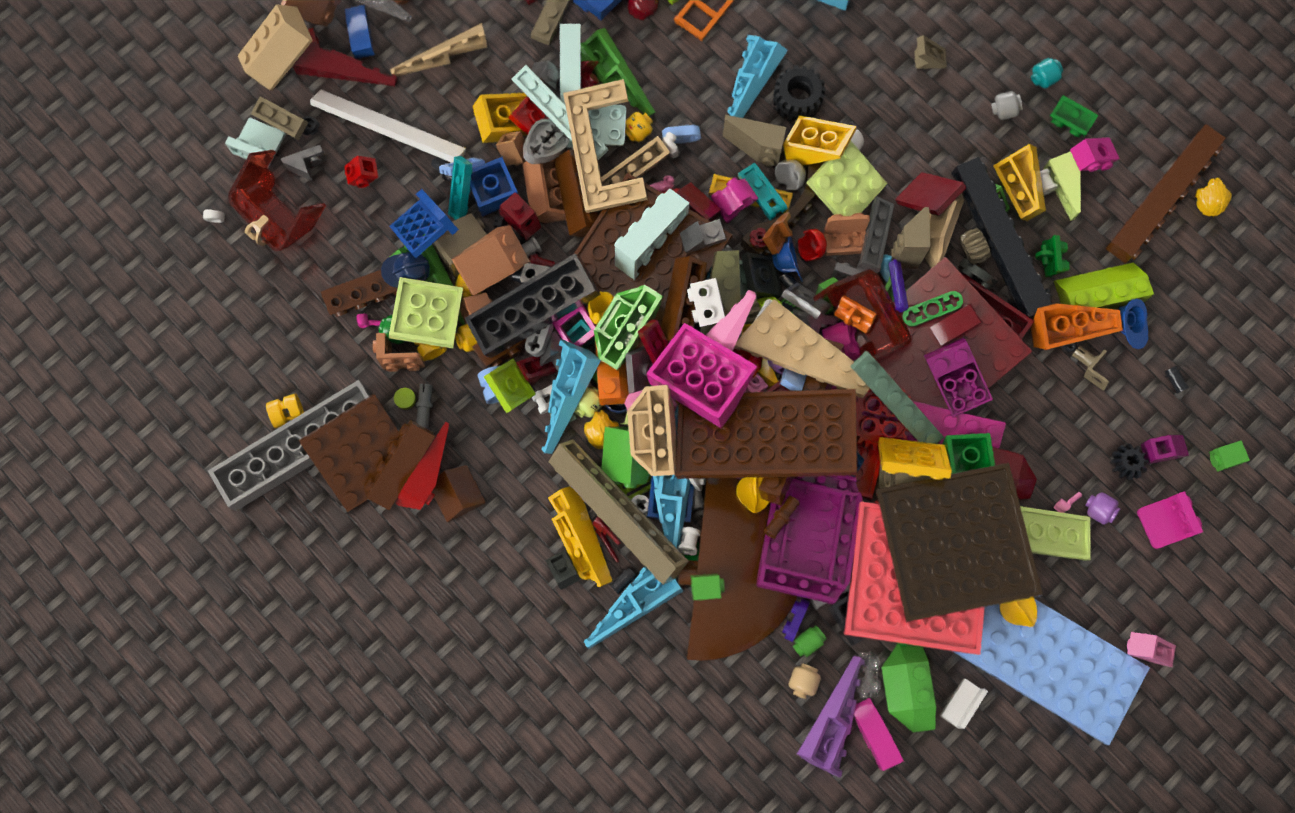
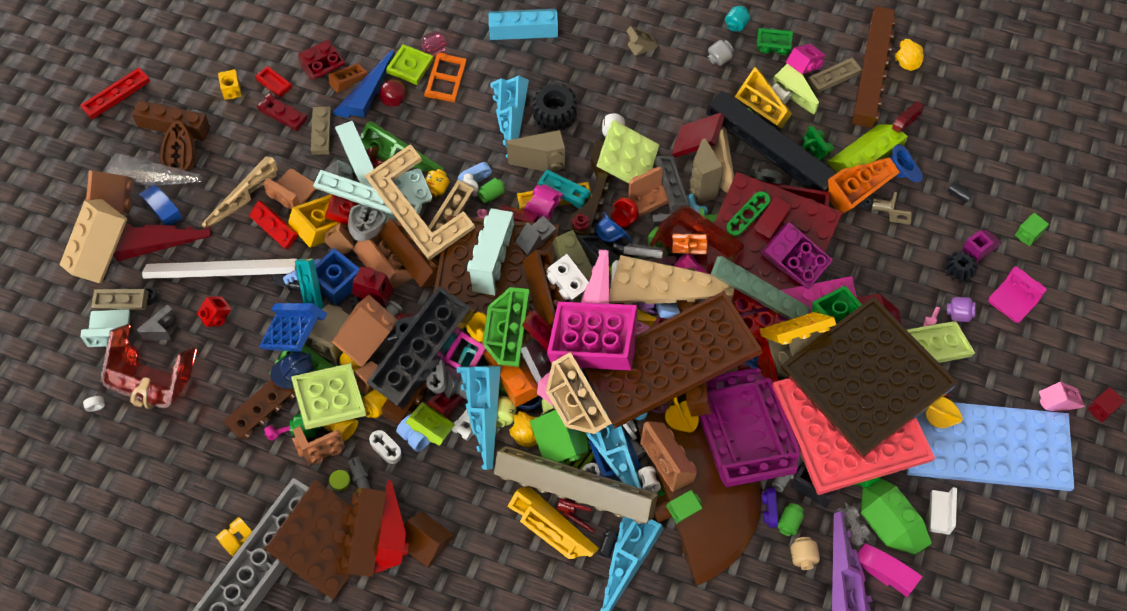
camera: 25 degrees left, 15 degrees down
pearl dark grey slope [545,550,580,590] -> none
dark orange slope [762,212,793,255] -> none
reddish brown pin [763,496,800,539] -> none
light grey hair [775,160,806,190] -> none
yellow slope [783,116,856,165] -> none
dark purple axle [888,259,908,313] -> none
dark tan gear [960,228,991,265] -> none
none -> red plate [249,201,299,249]
none -> nougat bracket [263,169,317,210]
none -> white beam [369,430,402,464]
none -> bright green brick [477,178,505,204]
none -> nougat slope [640,422,697,492]
none -> dark tan plate [808,57,862,94]
none -> dark red beam [892,101,925,134]
none -> dark red brick [1087,387,1125,423]

